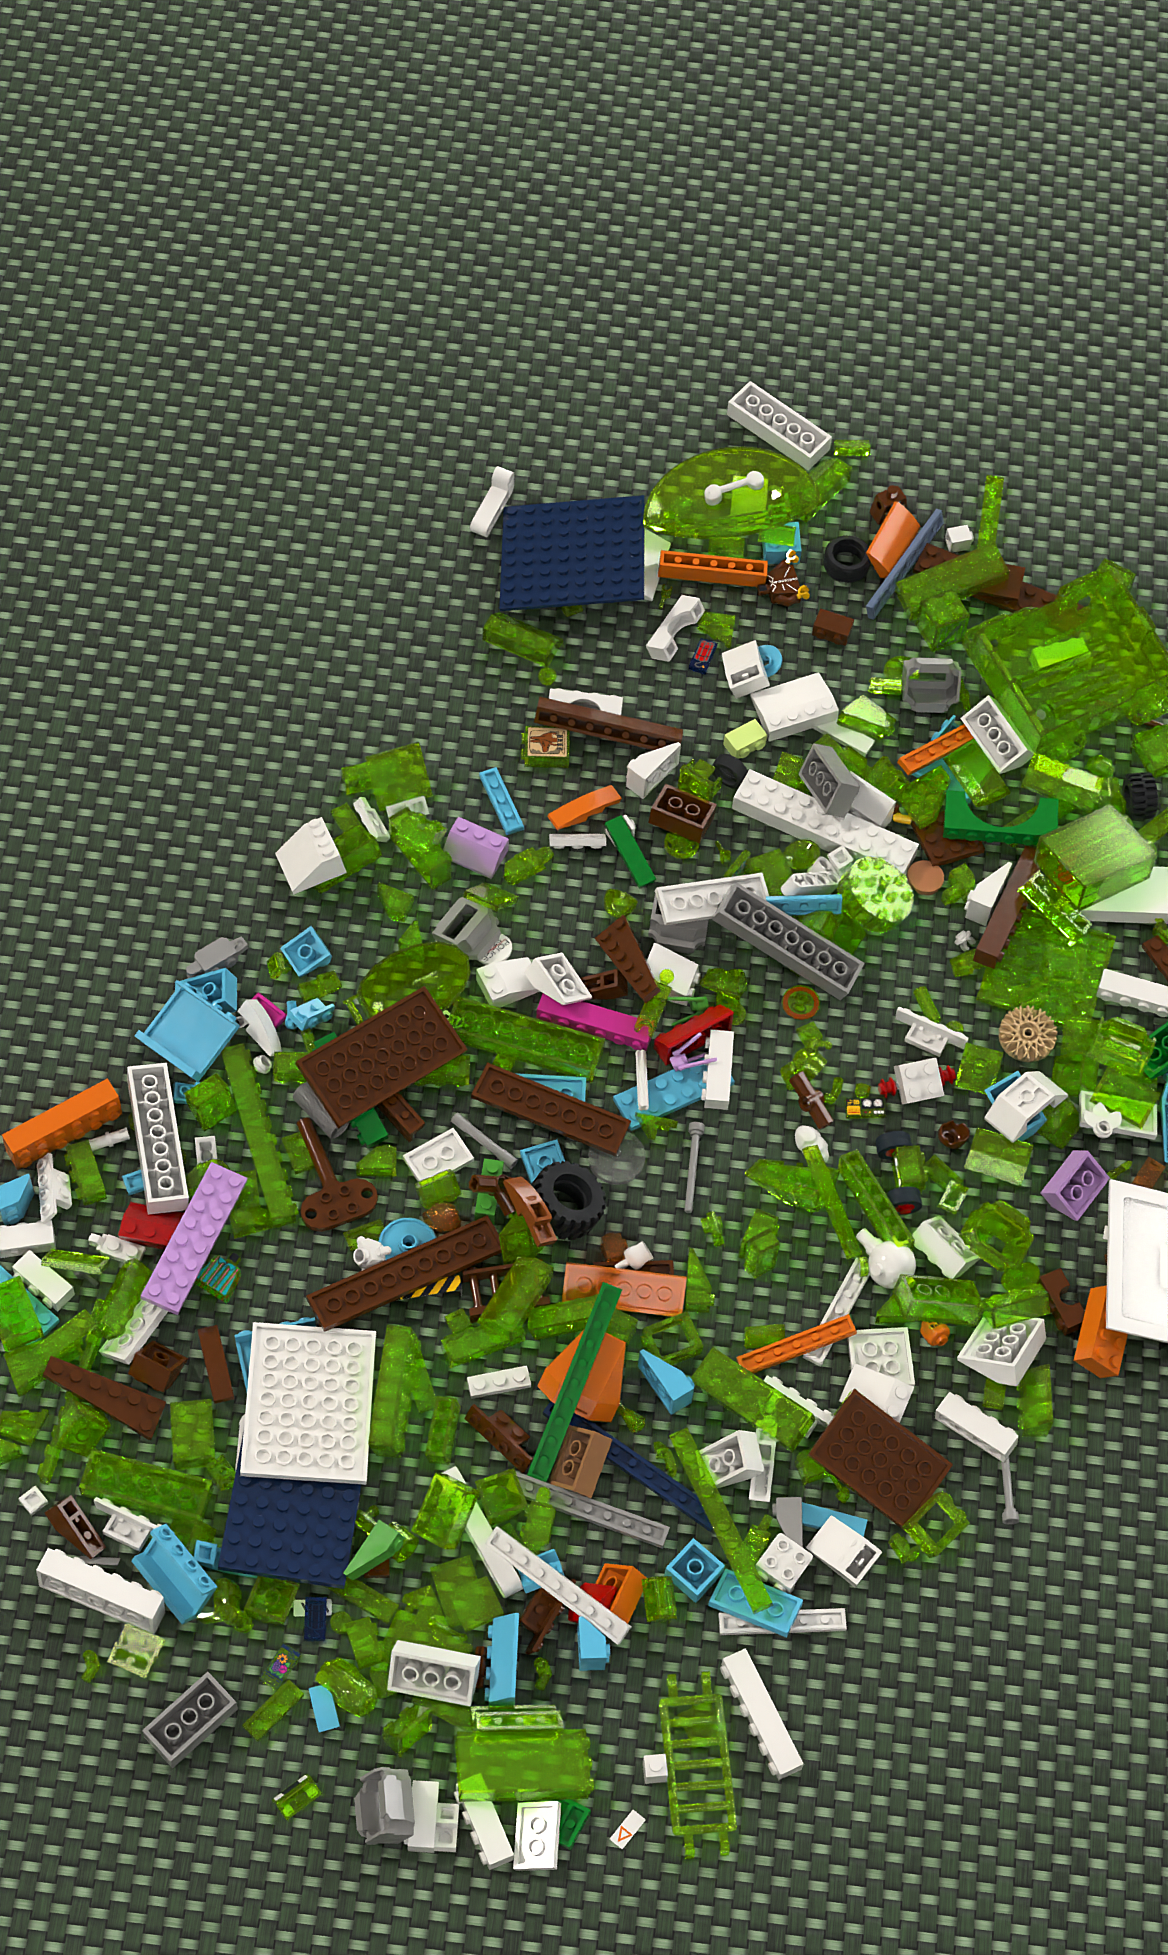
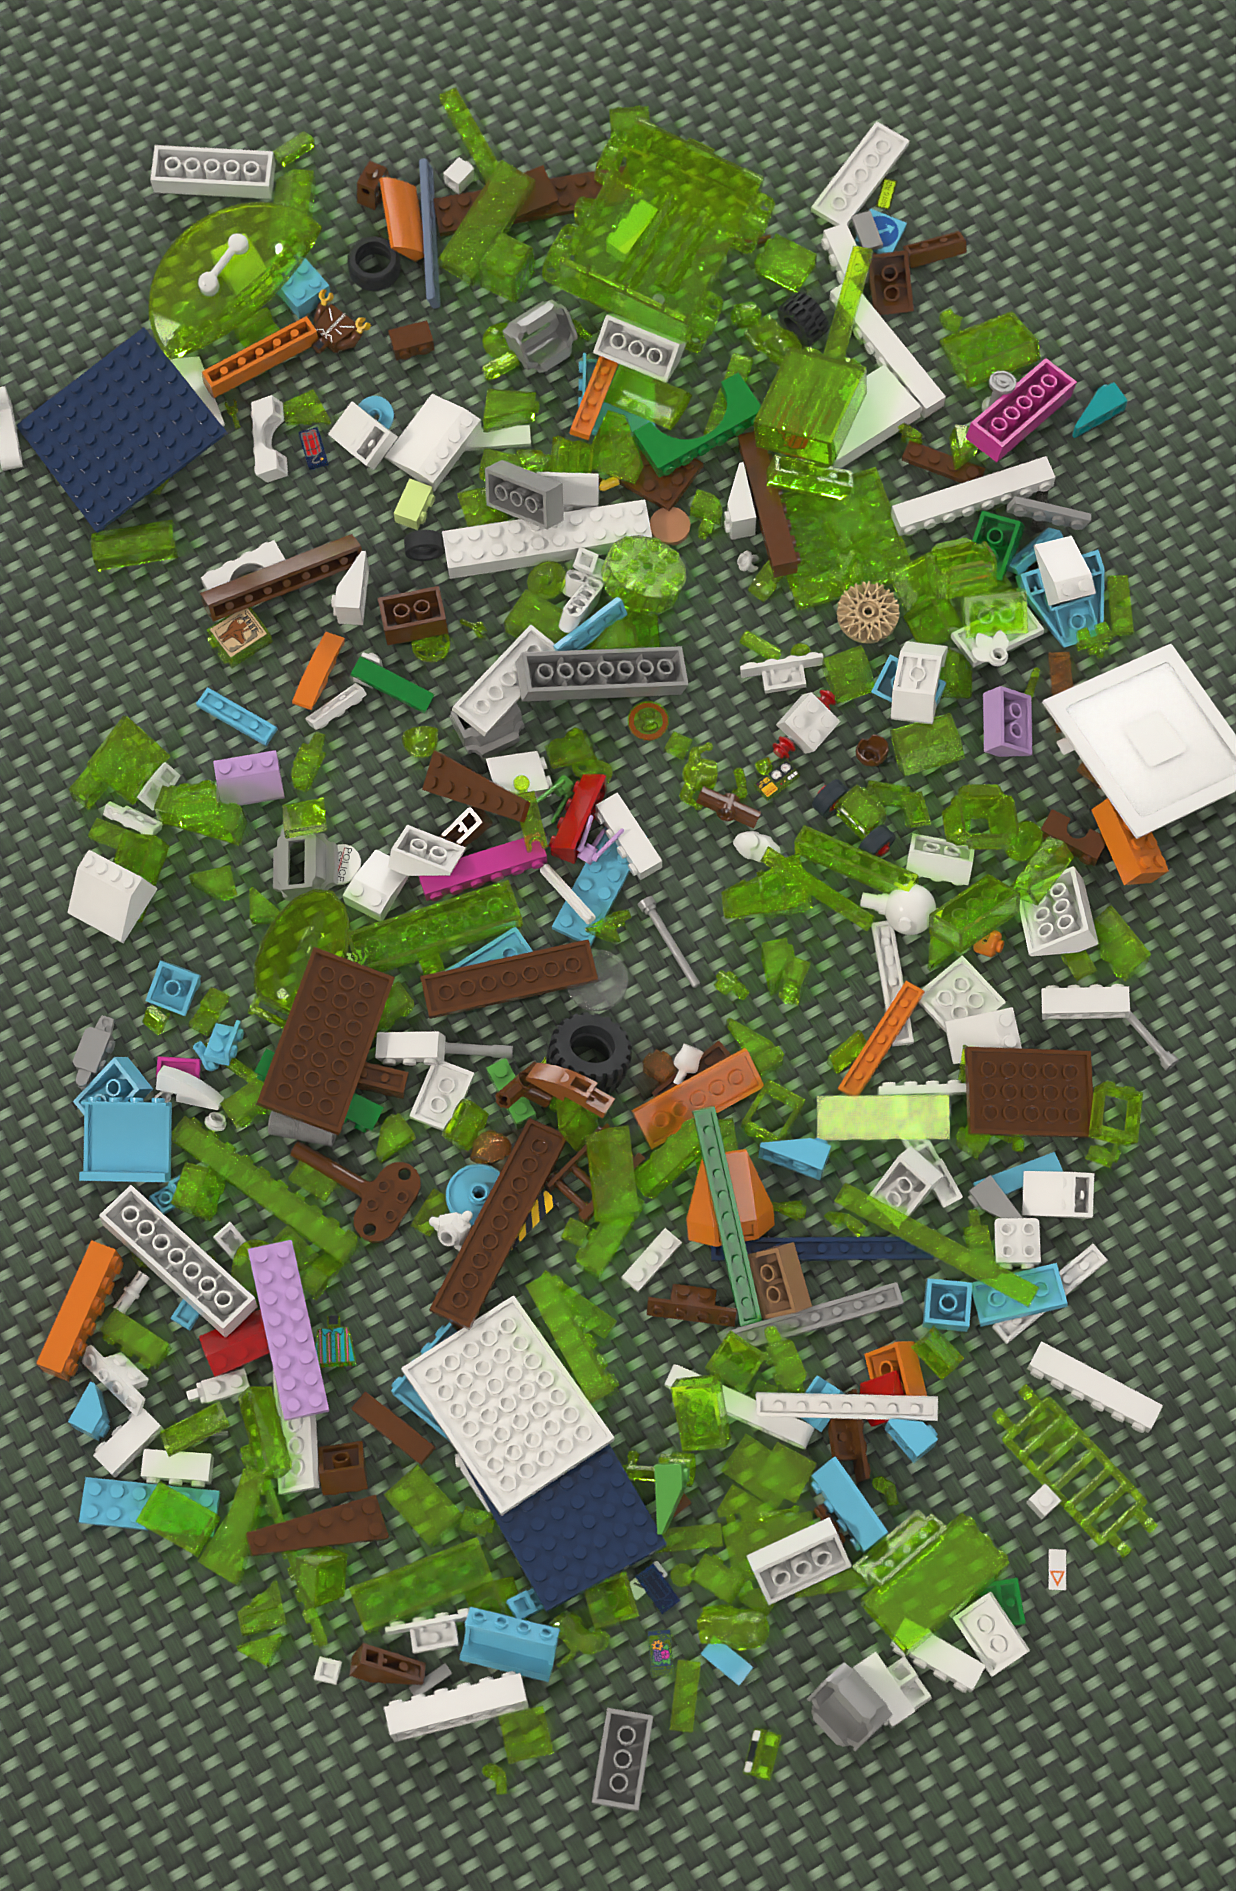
camera: 30 degrees left, 10 degrees up
clear neon green slope [382,1704,432,1757] -> none
clear neon green brick [425,1396,461,1465] -> none
medium azure tile [520,1139,565,1184] -> none
clear neon green plate [538,667,556,685] -> none
clear neon green panel [678,759,722,802] -> none
clear neon green tile [723,849,751,878] -> none
clear neon green plate [758,522,796,546] -> none
clear neon green tile [858,1257,869,1277] -> none
clear neon green slope [1021,752,1104,813] -> none
none -> white brick [375,1032,446,1066]

